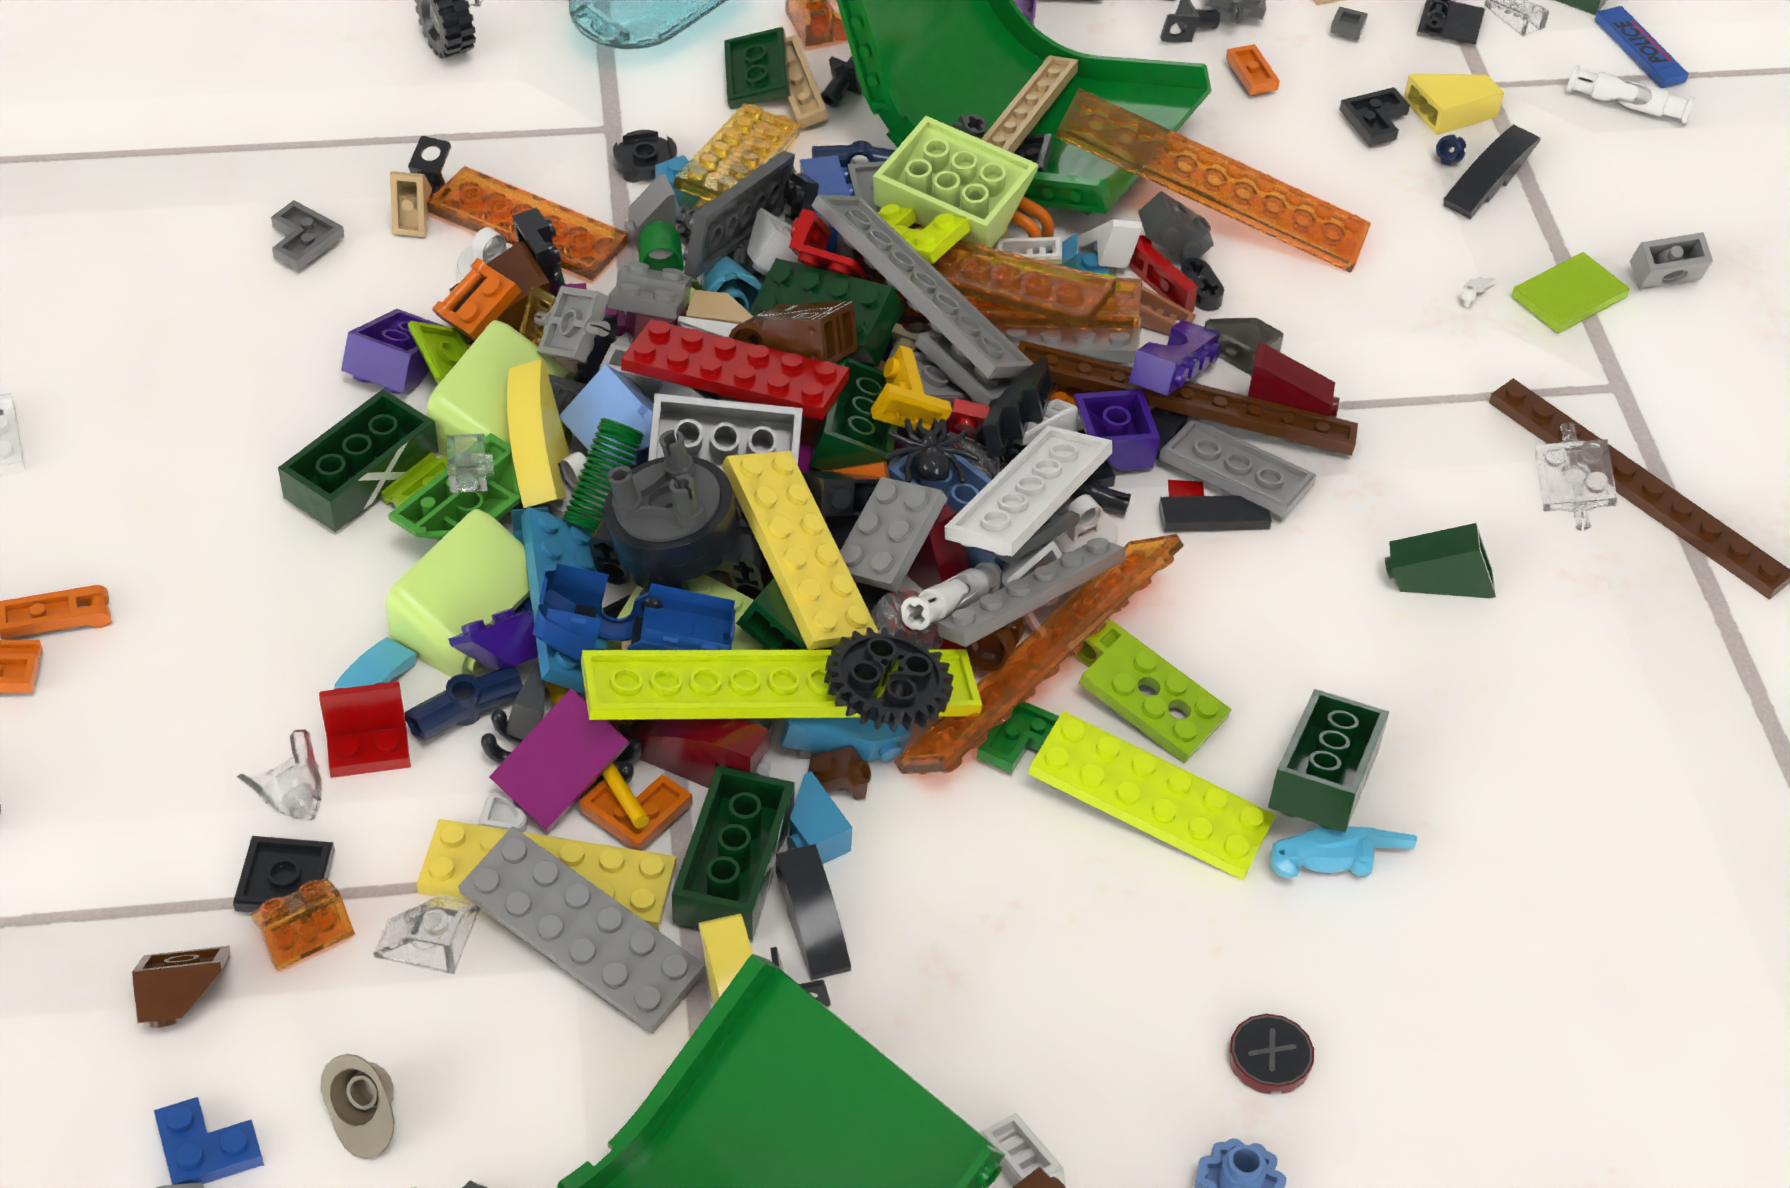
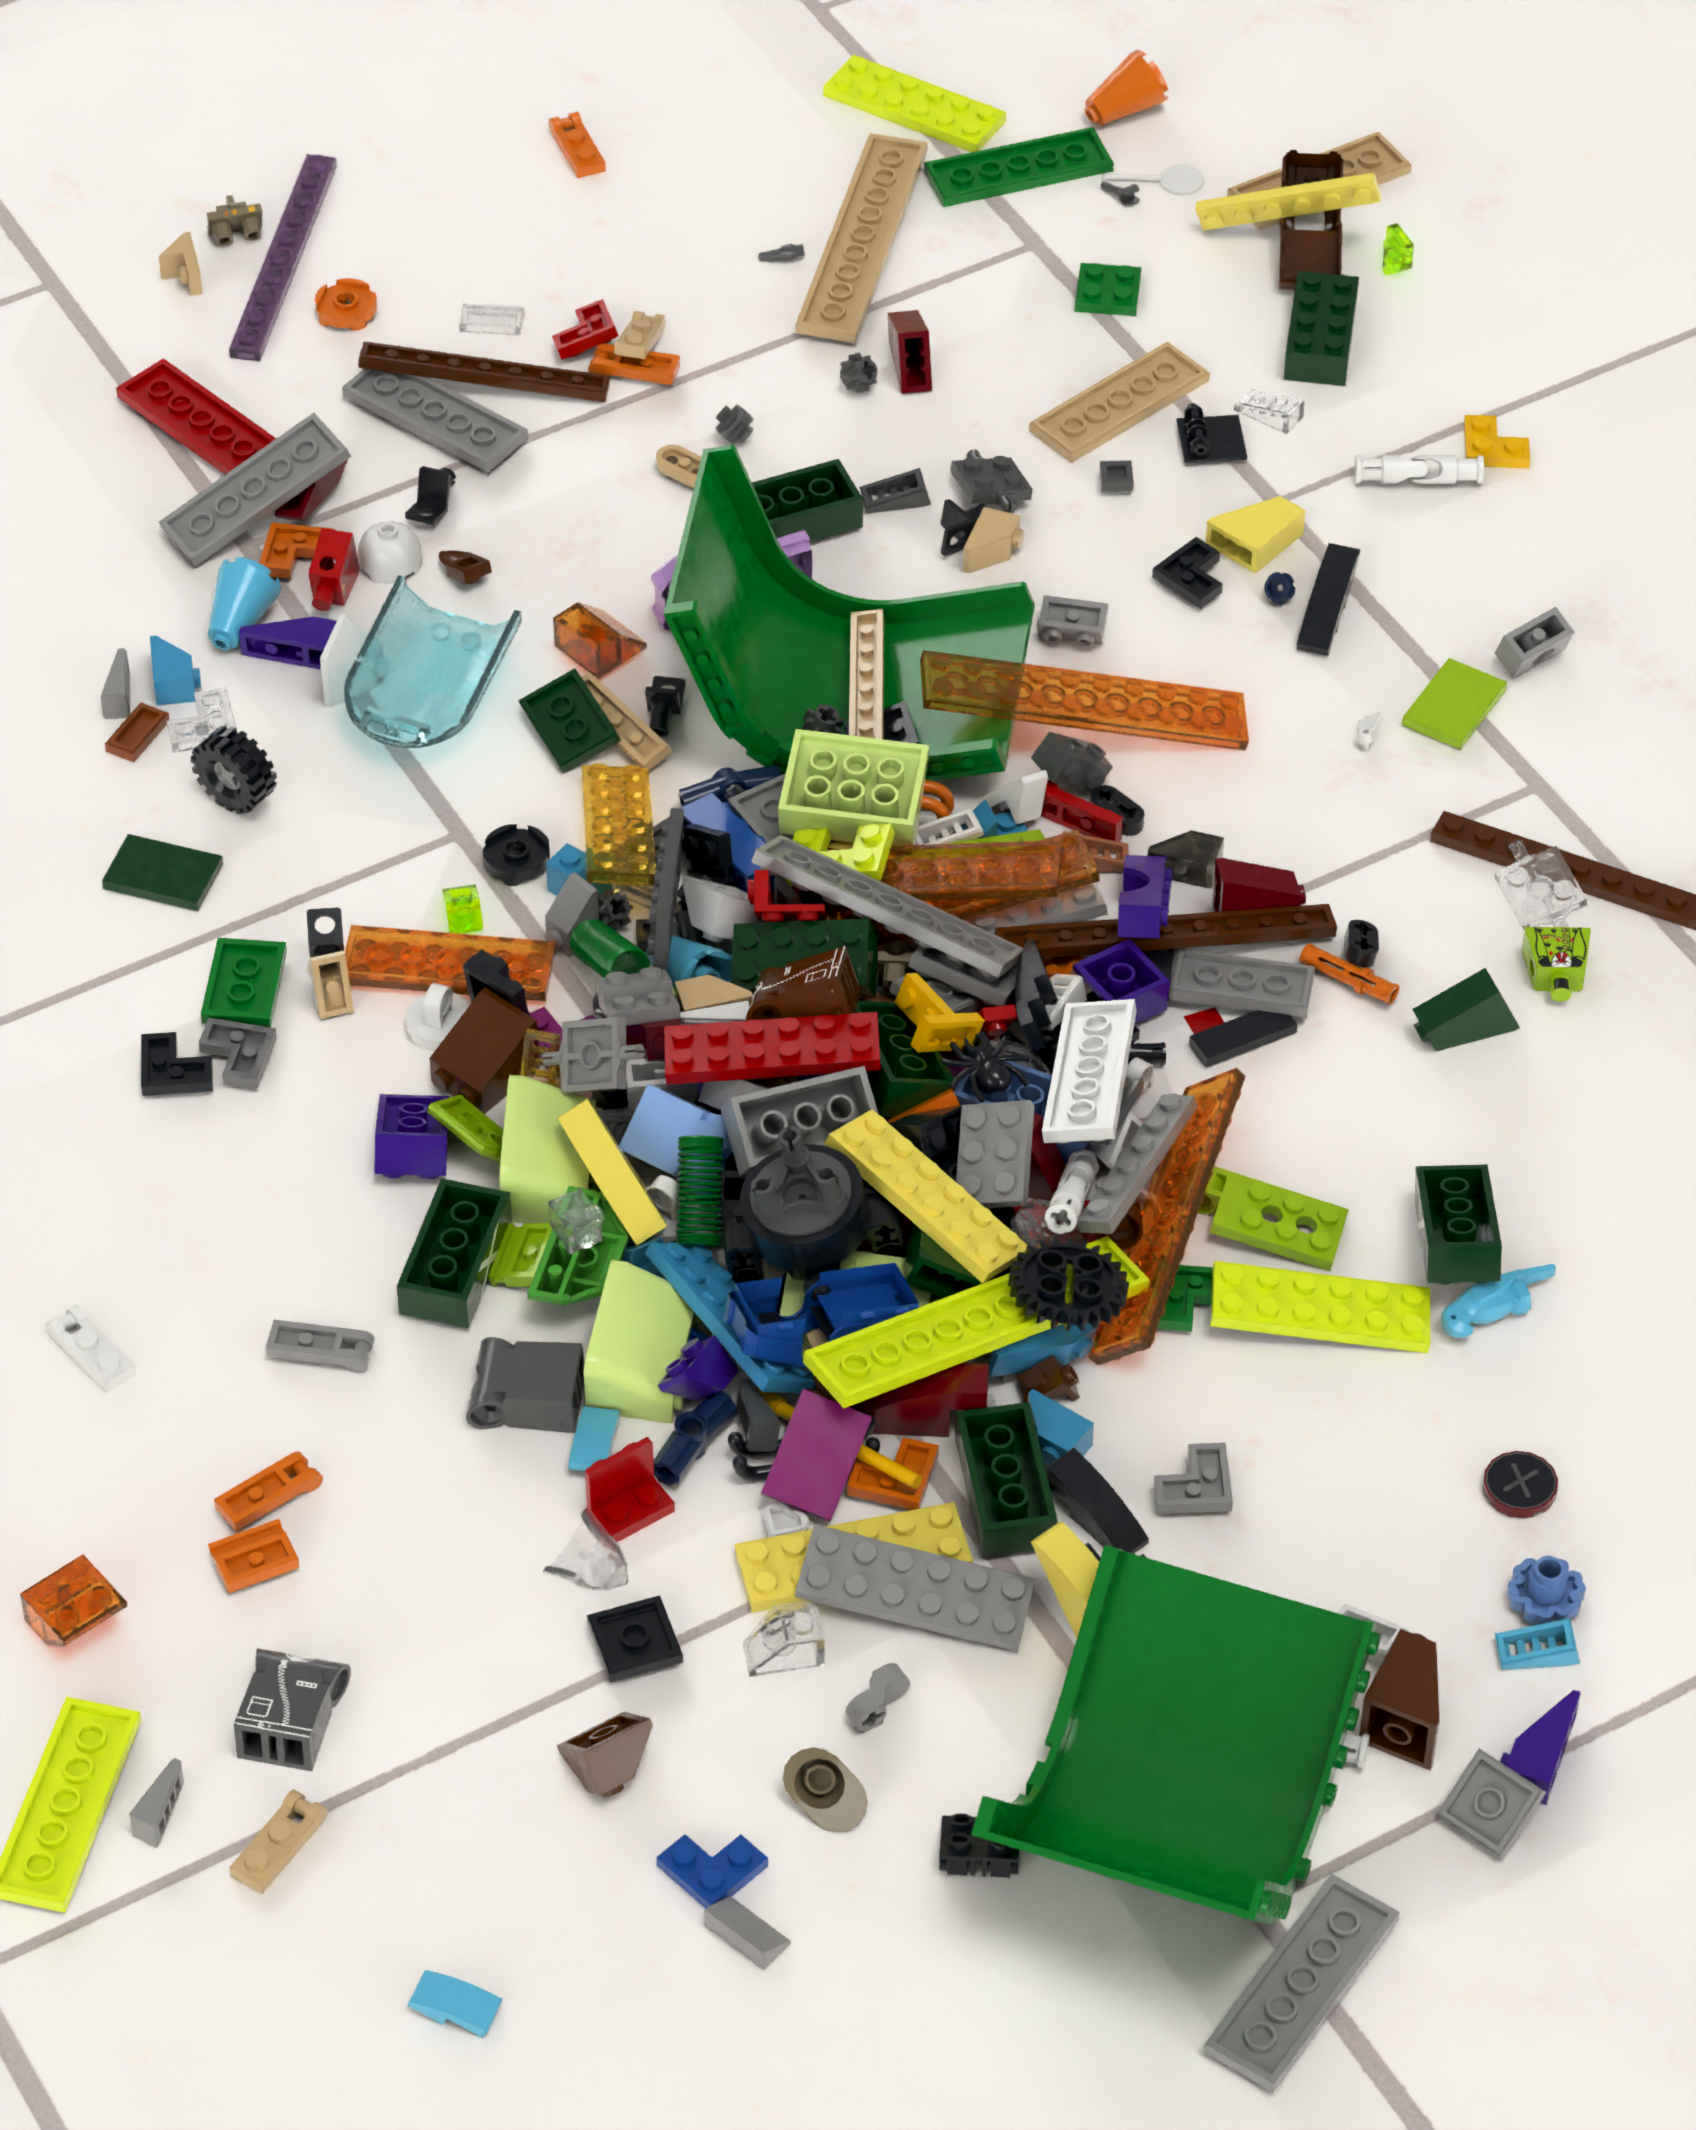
camera: 20 degrees left, 0 degrees up
clear orange bracket [250,878,355,971] -> none
orange plate [432,258,521,341] -> none
orange plate [1226,44,1280,95] -> none
blue tile [1595,6,1689,88] -> none
none -> dark green tile [102,834,223,911]
none -> black plate [141,1032,213,1096]
none -> green plate [201,938,287,1028]
none -> light grey plate [266,1319,375,1373]
none -> clear neon green bracket [442,884,483,934]
none -> dark grey piece [466,1337,585,1433]
none -> light grey piece [845,1663,910,1732]
none -> tan slope [963,507,1024,573]
none -> light grey bracket [1037,595,1109,646]
none -> light grey plate [1154,1442,1233,1514]
none -> orange pin [1299,943,1400,1005]
none -> black beam [1344,919,1379,968]
none -> yellow plate [1464,415,1530,468]
none -> lime torso [1522,927,1591,1002]

